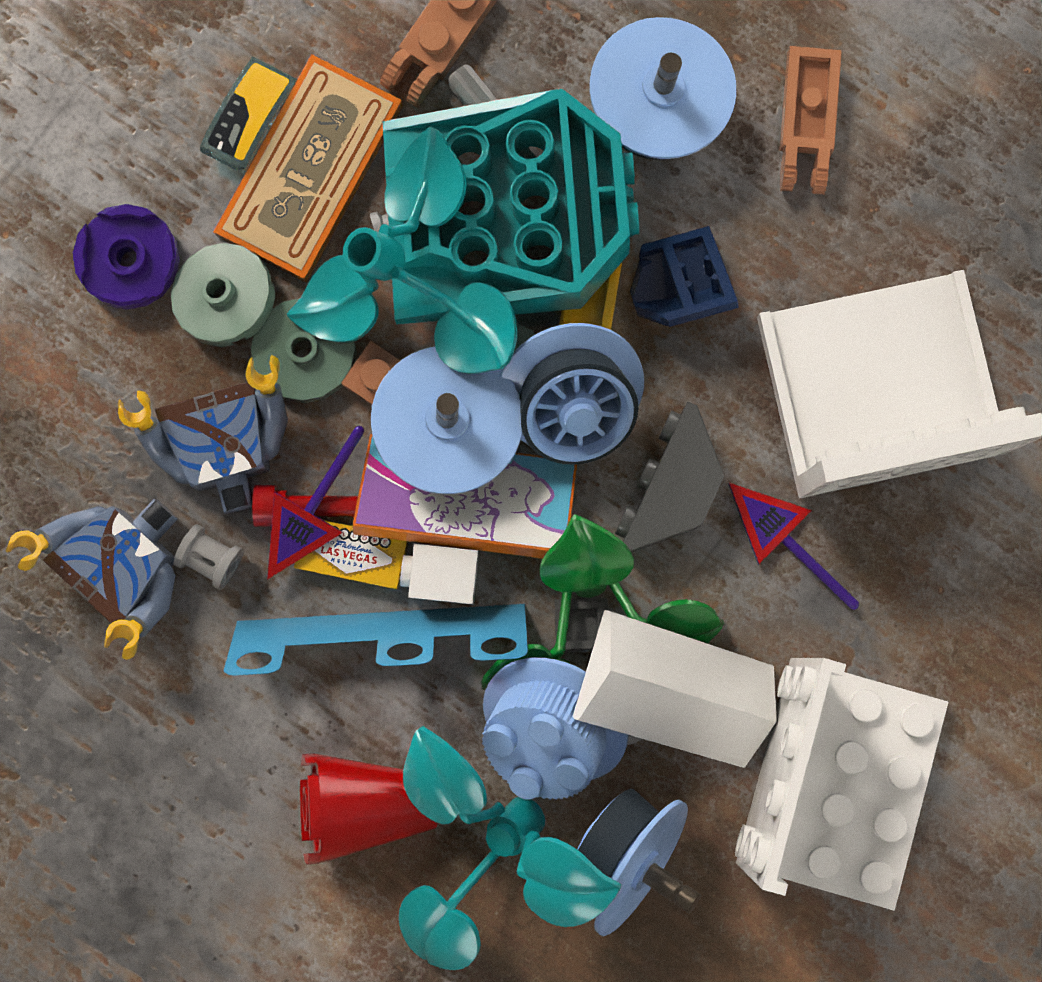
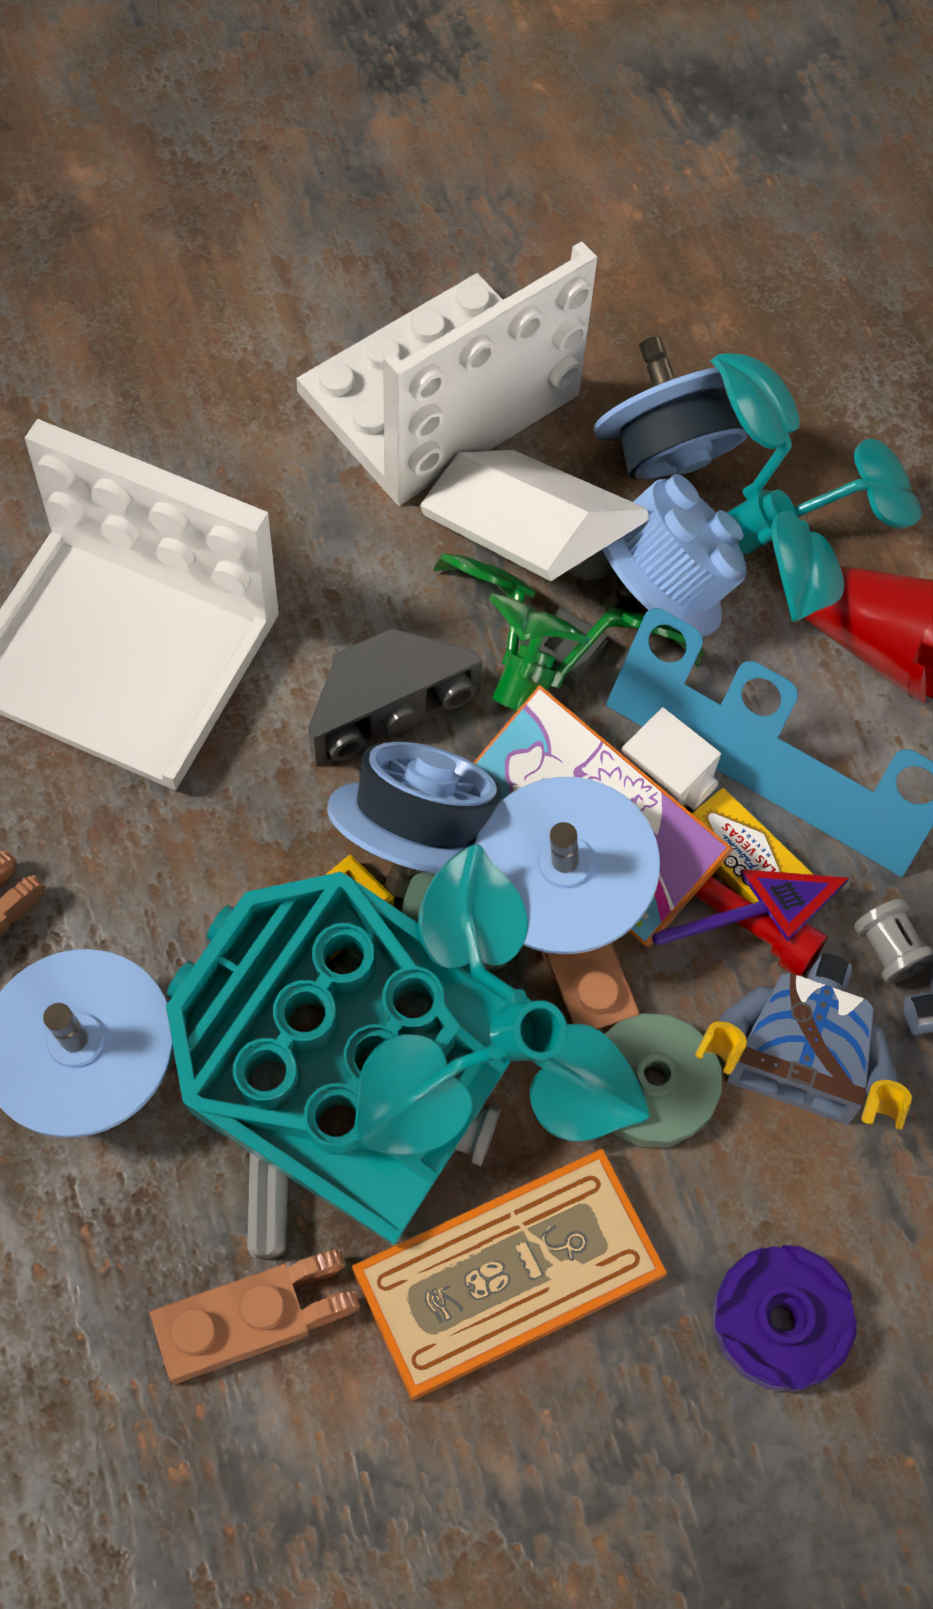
camera: 150 degrees left, 20 degrees down
sand green plate [171,243,275,347] -> none
slope [200,56,297,174] -> none
dark blue slope [630,226,739,327] -> none
piece [728,483,859,610] -> none

